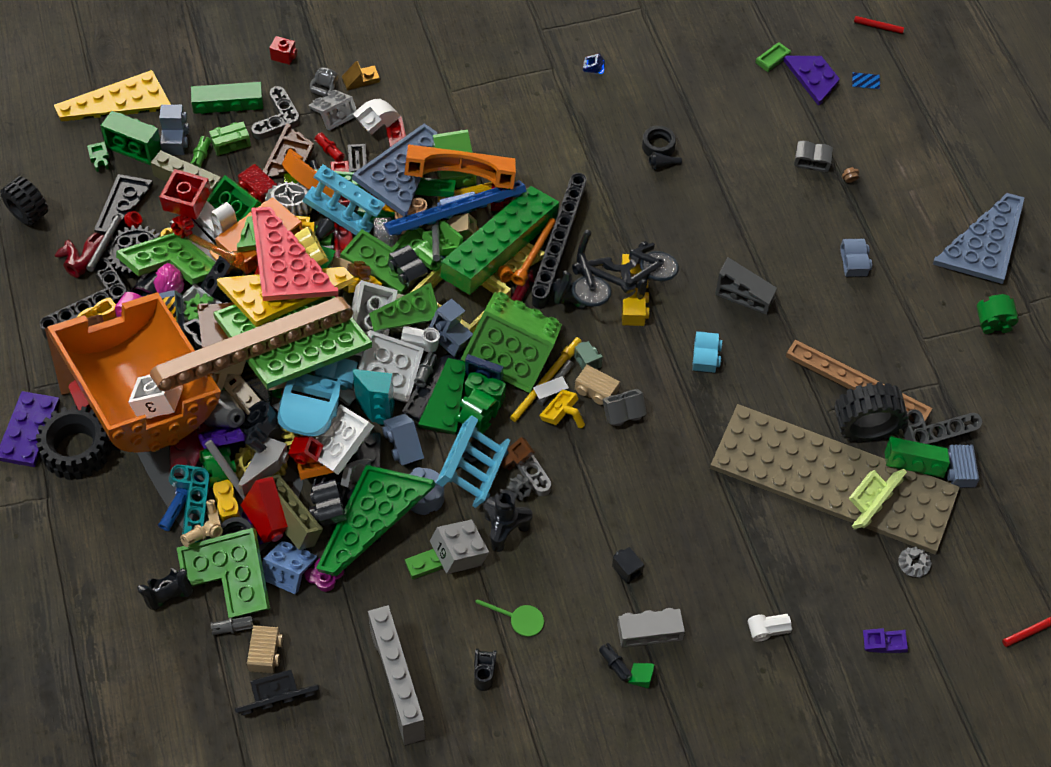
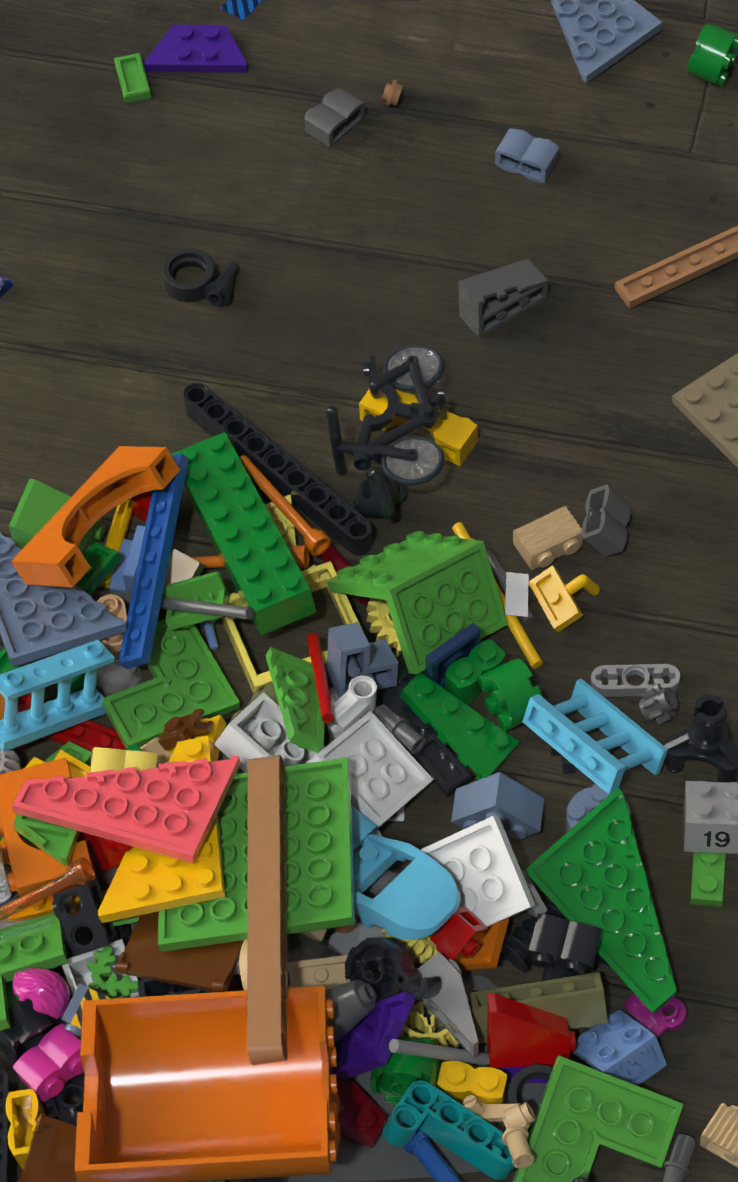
camera: 55 degrees left, 0 degrees up
white brick [128,375,183,419] -> none
black cone [315,218,336,241] -> none
teal slope [353,369,395,424] -> none
black brick [388,245,428,288] -> none
bright green piece [411,240,443,271] -> none
reddish brown plate [501,437,535,471] -> none
sand green brick [574,341,603,370] -> none
medium azure brick [692,331,722,373] -> none
none -> red bar [307,633,334,723]

